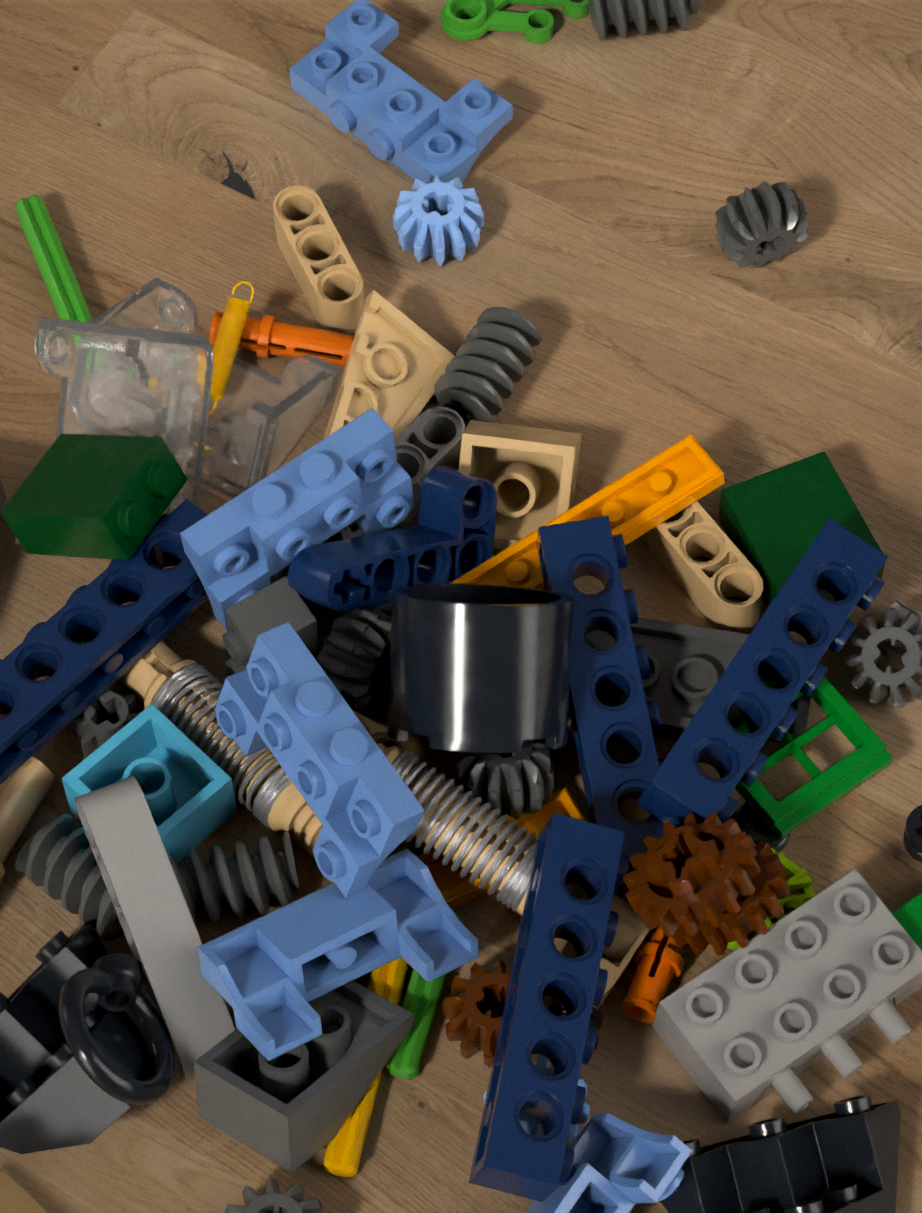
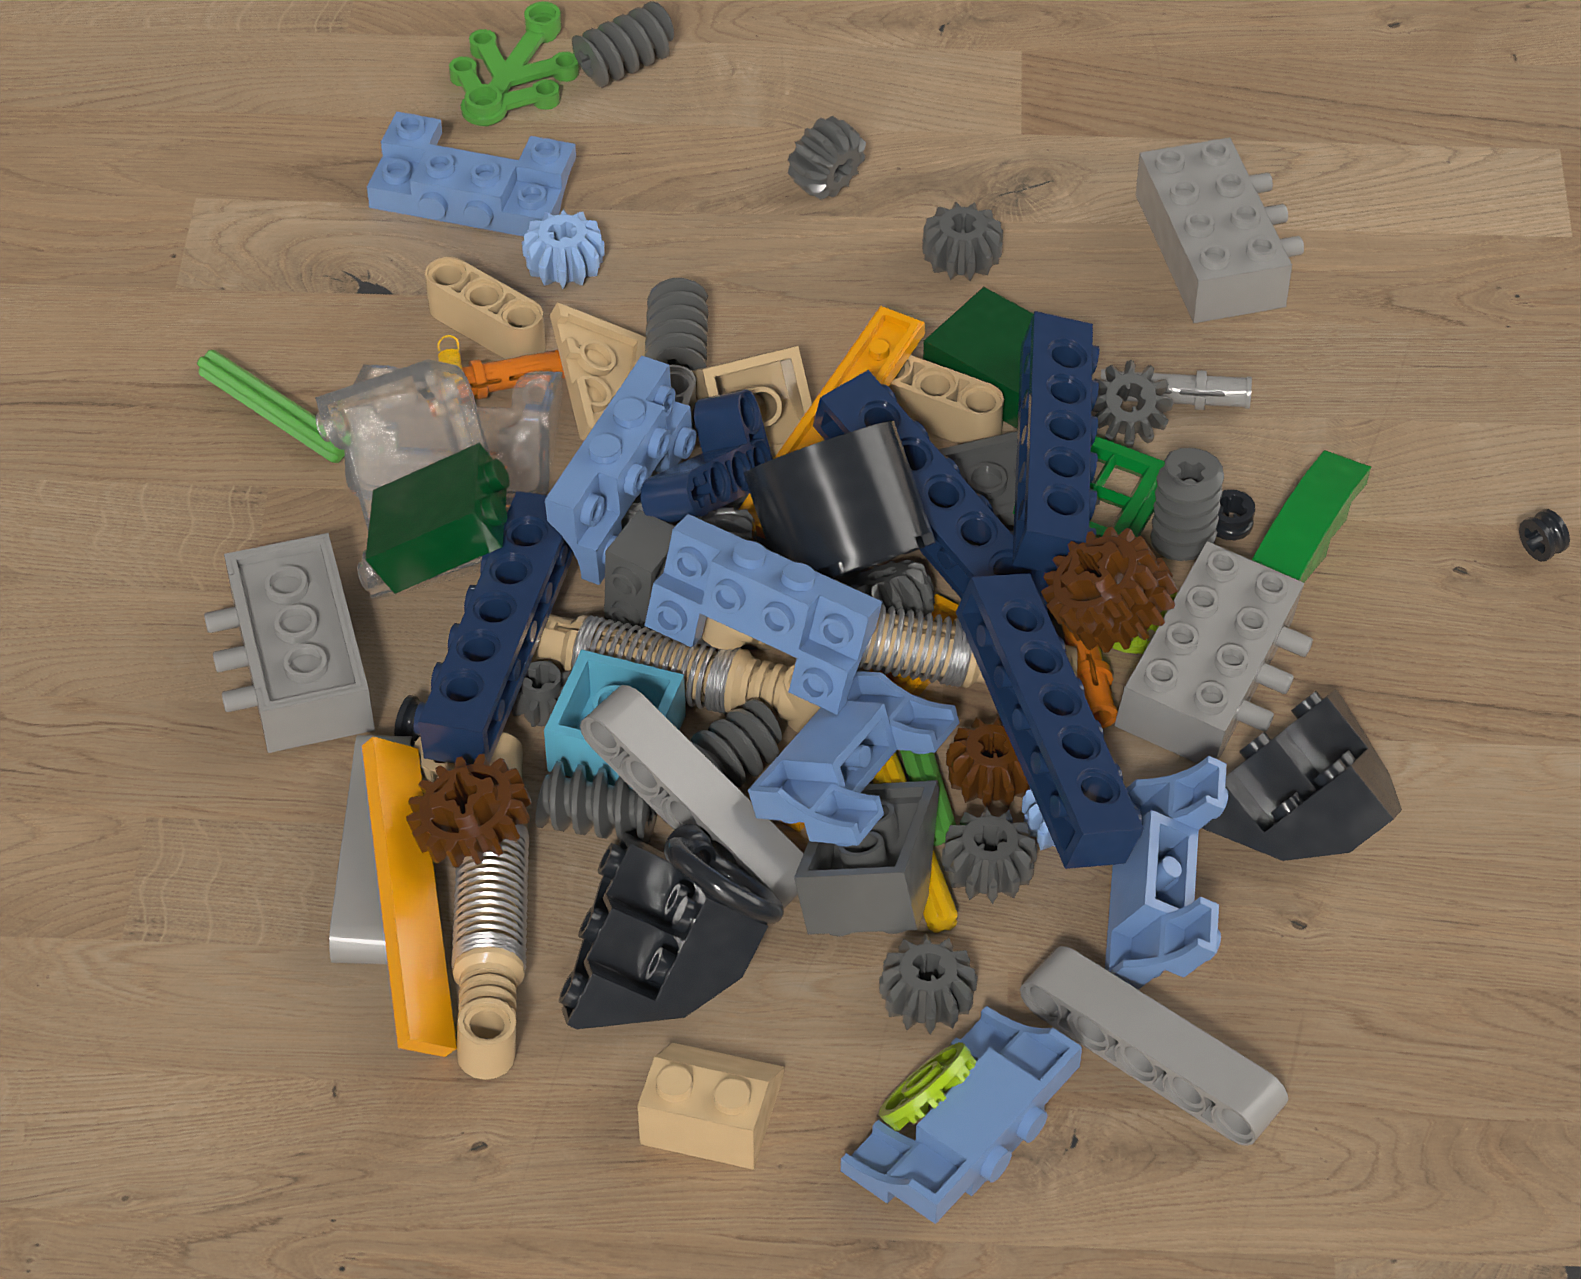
camera: 30 degrees left, 10 degrees down
none -> dark grey gear [922,201,1003,281]
none -> dark grey gear [942,806,1037,904]
none -> dark grey piece [1150,448,1224,561]

